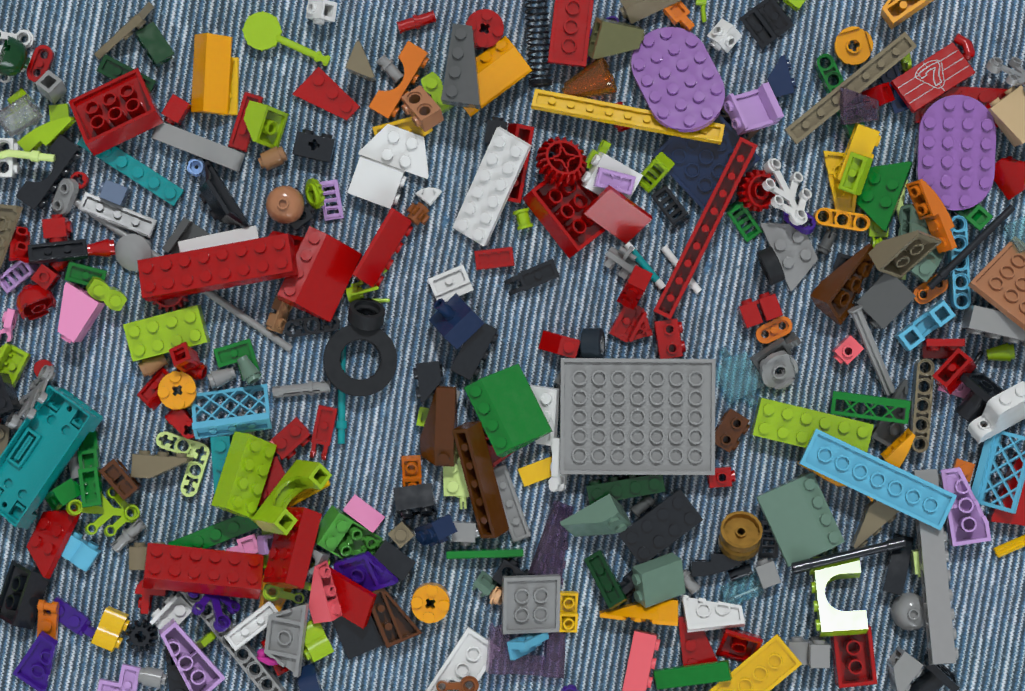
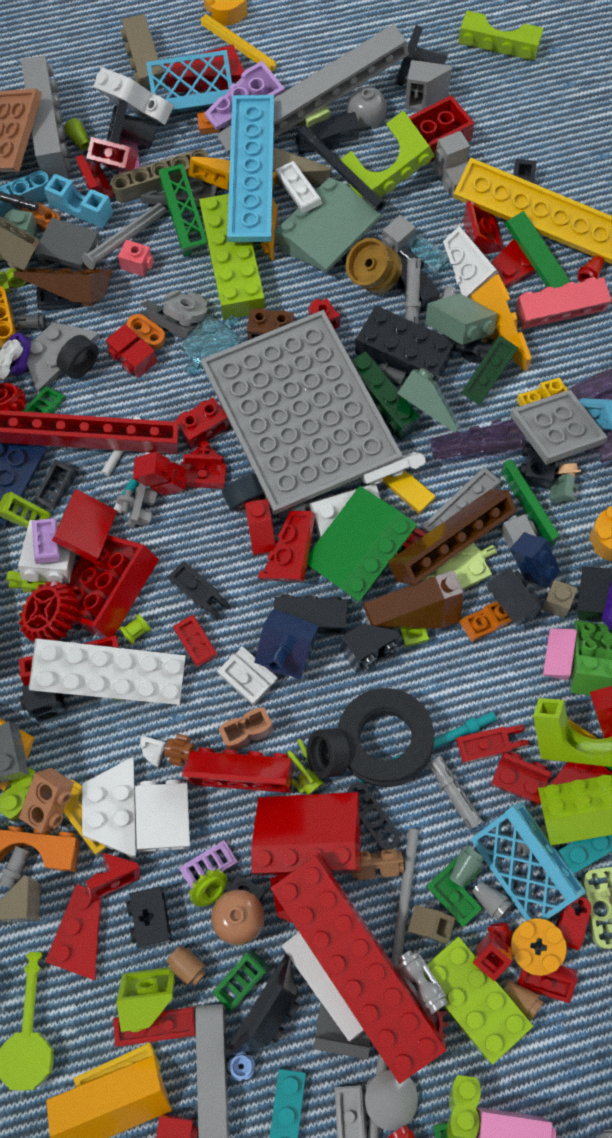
camera: 110 degrees left, 20 degrees down
none -> red slope [86,853,140,902]
none -> green slope [212,949,270,1012]
none -> nougat brick [218,708,273,751]
none -> red wing [258,511,315,582]
none -> white tile [275,161,322,213]
none -> light grey piece [396,950,448,1016]
none -> light grey pin [404,258,421,324]
none -> dark tan brick [408,905,455,945]

